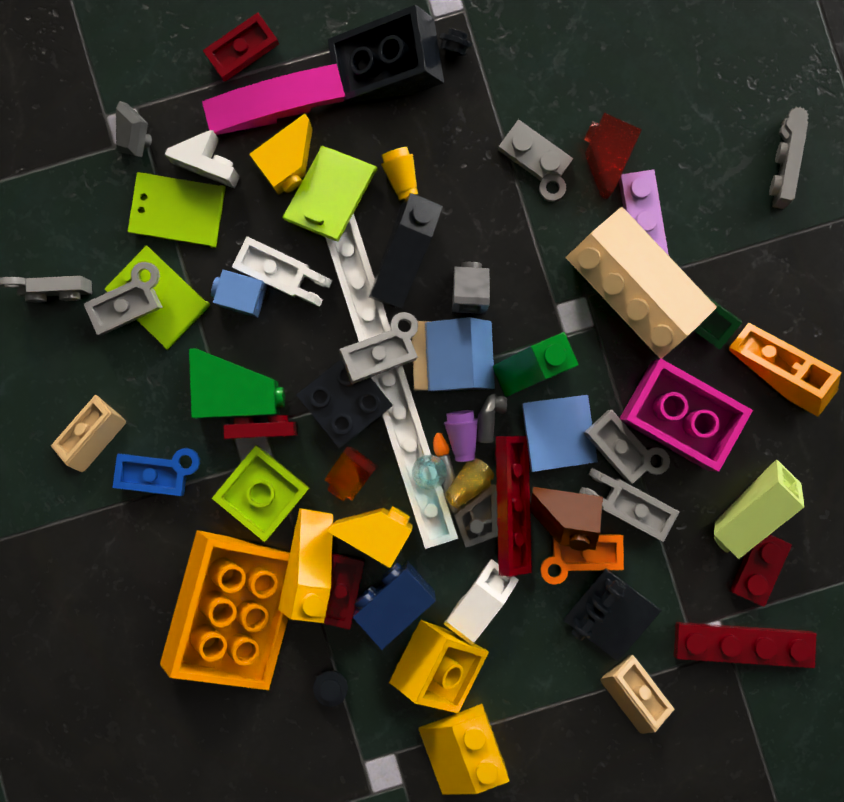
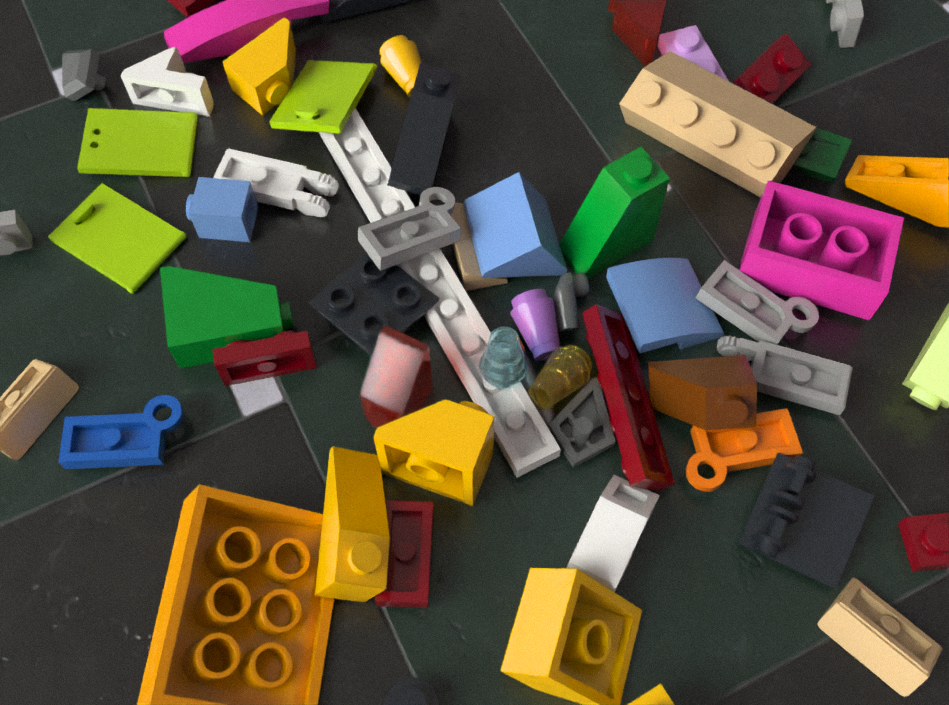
camera: 10 degrees left, 25 degrees down
light grey hinge [84,262,163,335] -> none
lime plate [212,445,310,542] -> none
dark blue brick [353,560,436,650] -> none
flat silver slope [452,262,490,314] -> none
light grey hinge [498,119,573,202] -> none
none -> dark red plate [732,33,811,104]

